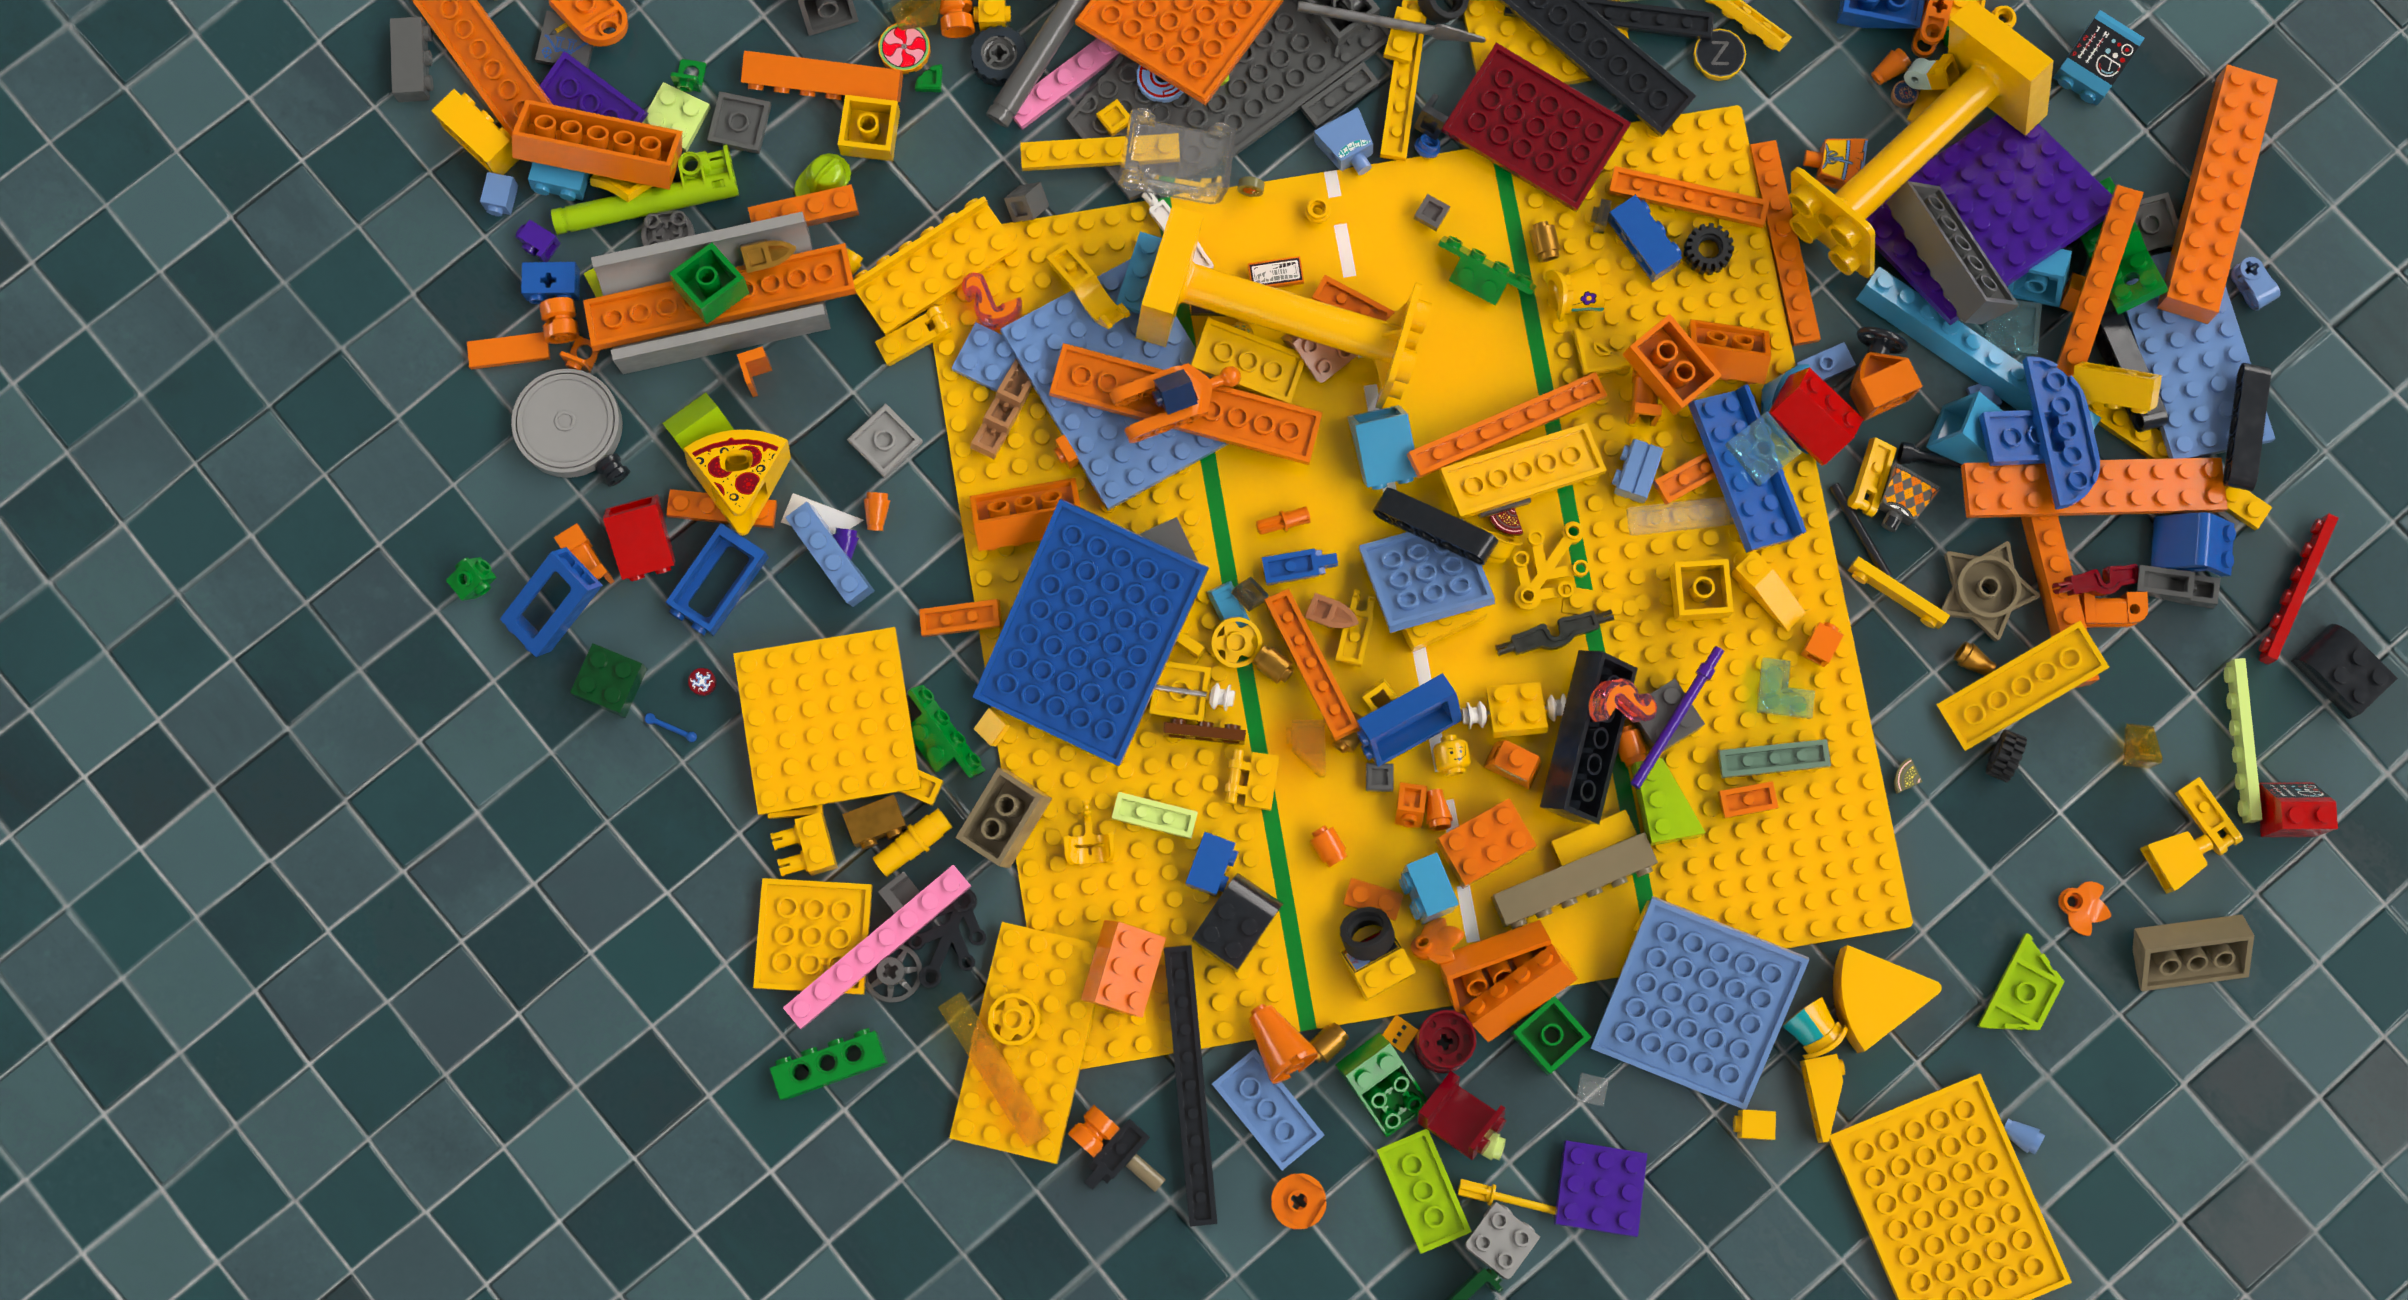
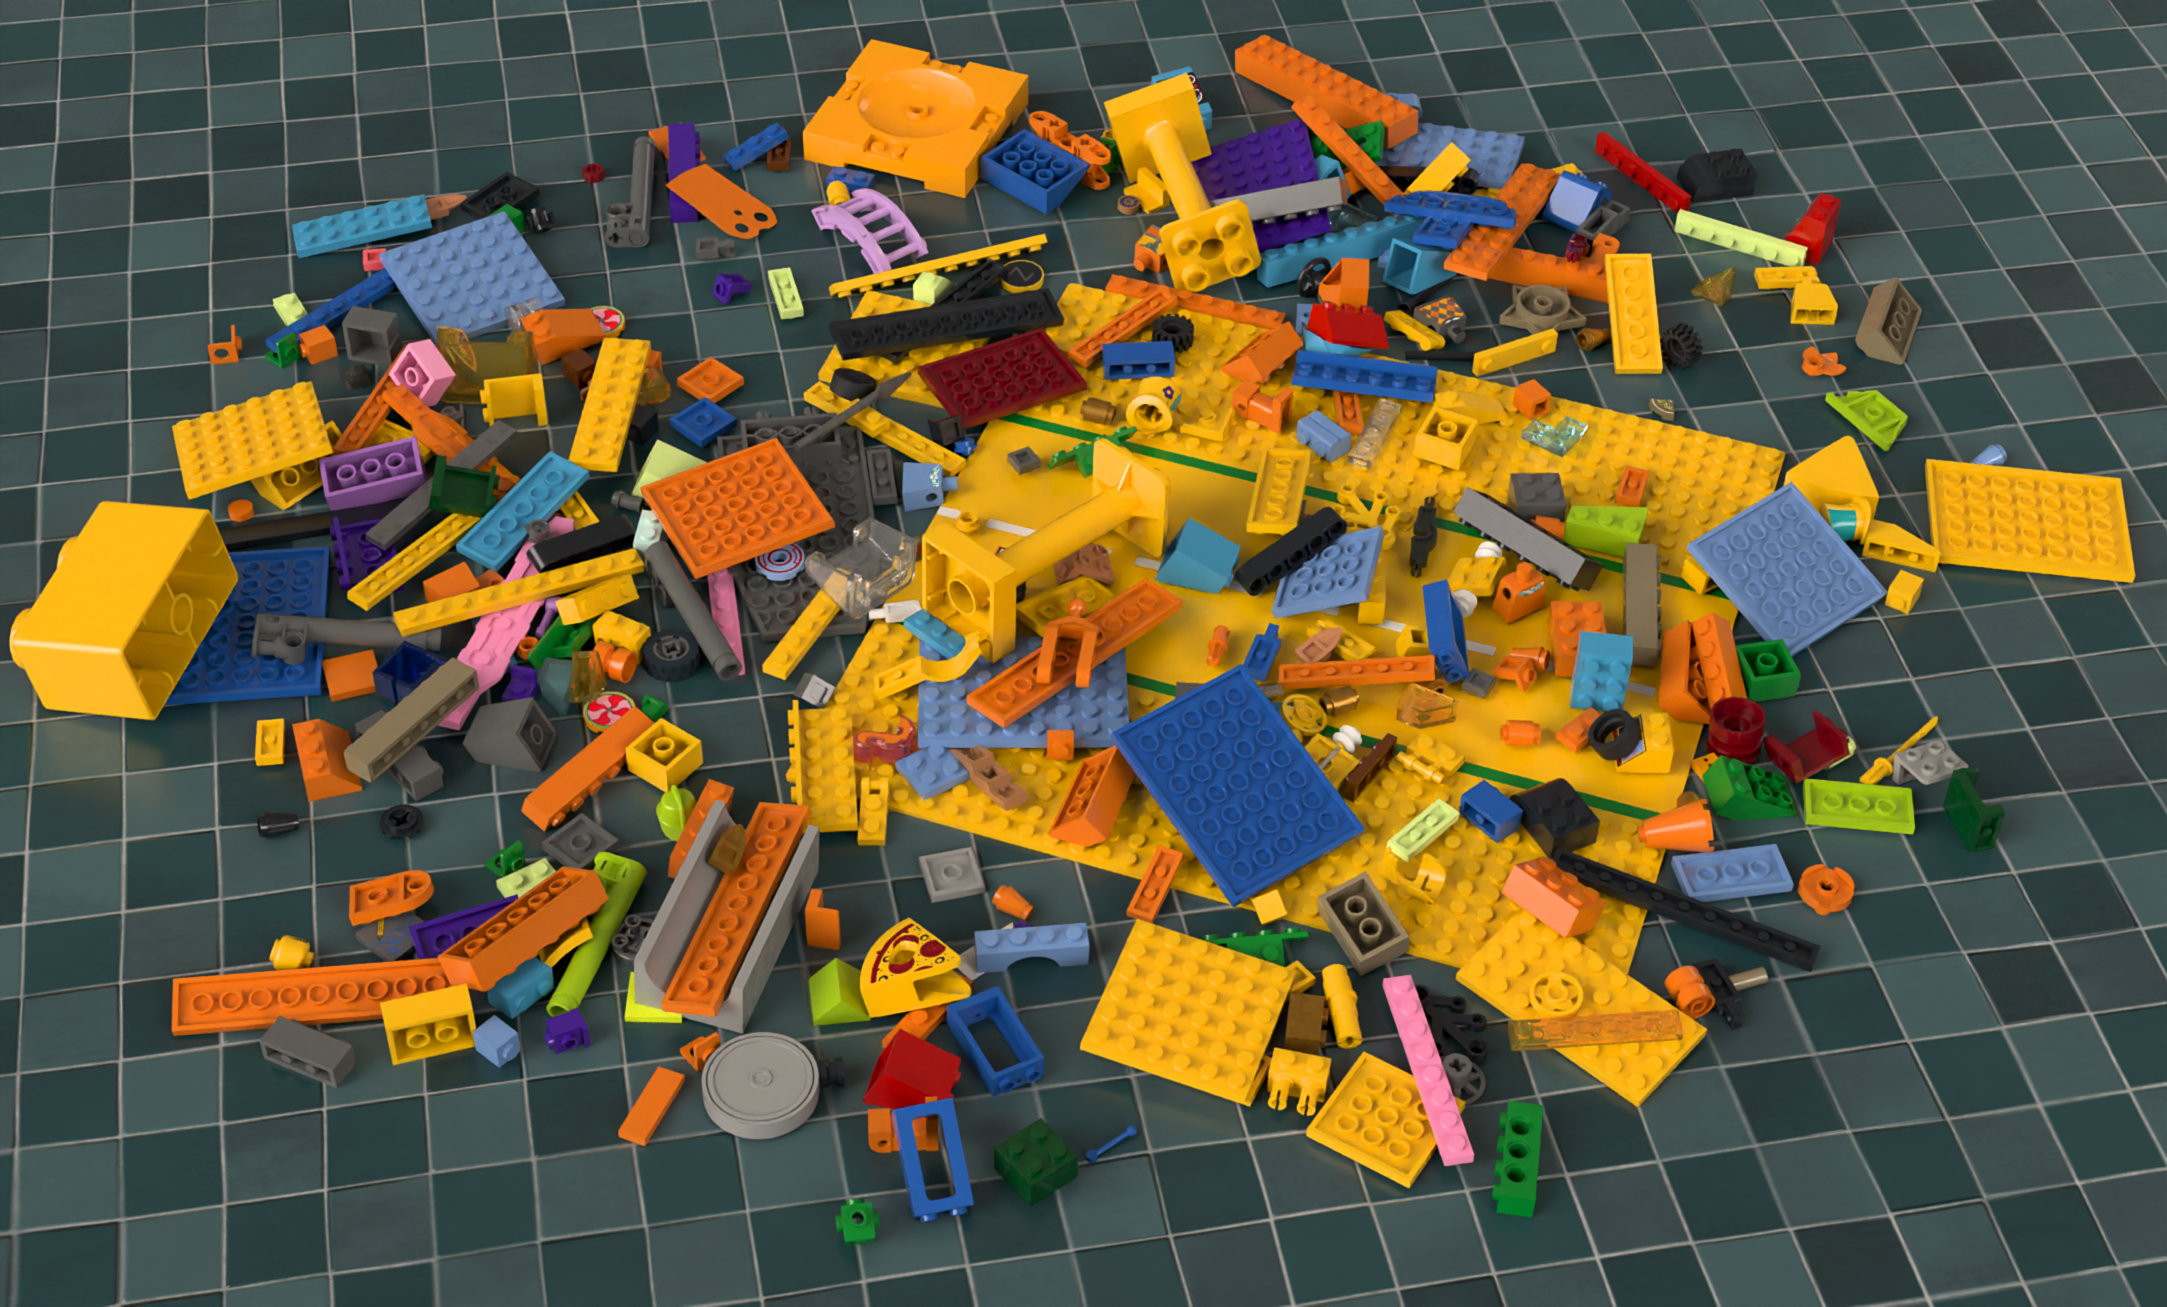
camera: 60 degrees left, 35 degrees down
blue brick [521,262,580,304] -> none
orange wheel [539,297,579,344] -> none
green brick [669,242,749,324] -> none
dark red tile [688,668,717,696] -> none
dark grey panel [878,872,920,913] -> none
yellow tile [1096,99,1133,137] -> none
dark blue brick [1152,369,1198,415] -> none
orange plate [1407,372,1608,479] -> none
orange plate [1411,918,1465,964] -> none
yellow head [1433,735,1471,776] -> none
yellow tile [1550,810,1637,867] -> none
dark purple plate [1554,1140,1647,1237] -> none
clear plate [1575,1073,1609,1107] -> none
clear pink animal [1588,678,1658,723] -> none
clear smoke plate [1590,199,1612,234] -> none
orange brick [1622,314,1722,416] -> none
dark purple bar [1630,646,1724,789] -> none
sand green plate [1718,739,1831,779] -> none
clear light blue plate [1725,411,1802,486] -> none
orange cone [1871,48,1911,85] -> none
leg [1904,53,1960,90] -> none
black beam [2223,363,2271,491] -> none

